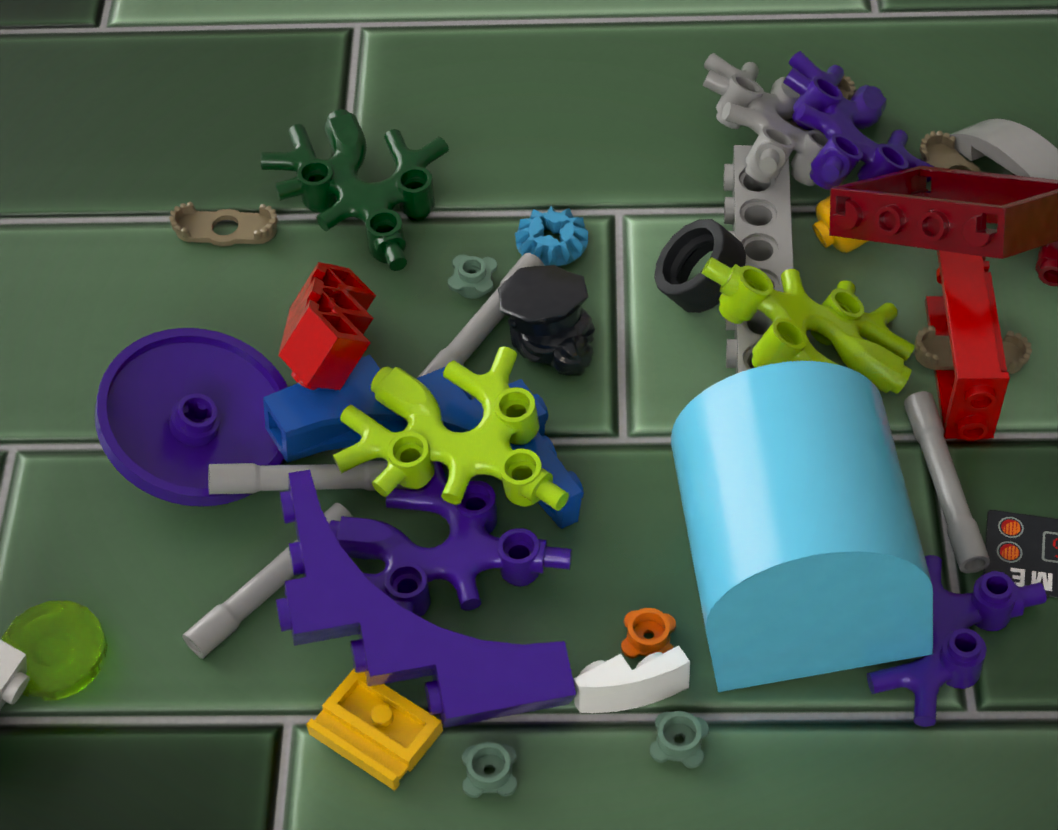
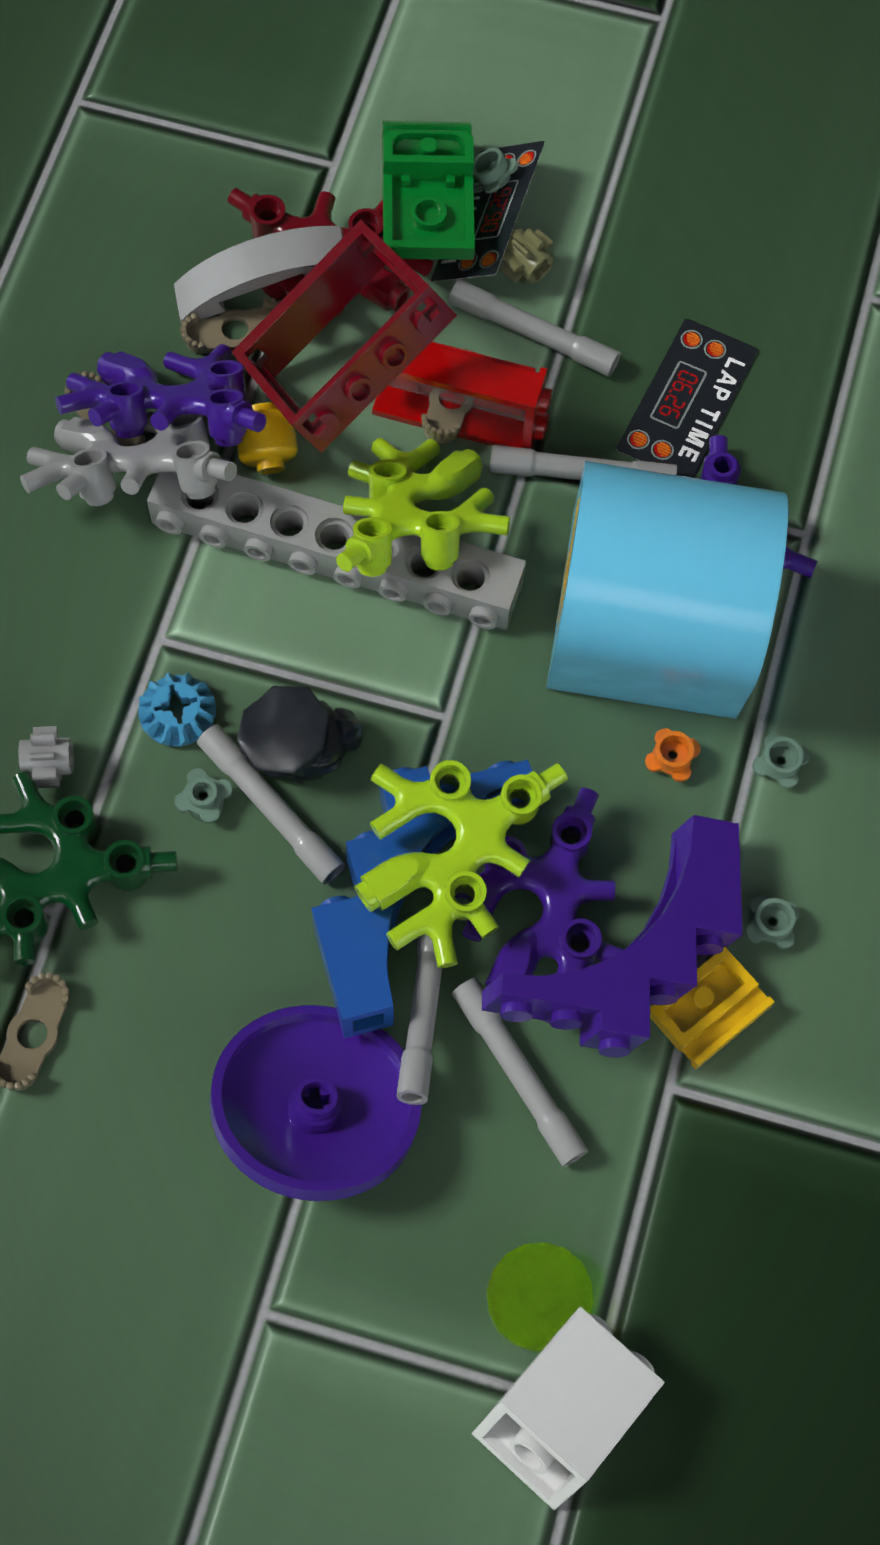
camera: 80 degrees left, 15 degrees up
red brick [279,262,376,390] -> none
white slope [574,645,690,713] -> none
black tyre [654,219,746,313] -> none
none -> light grey gear [18,726,74,788]

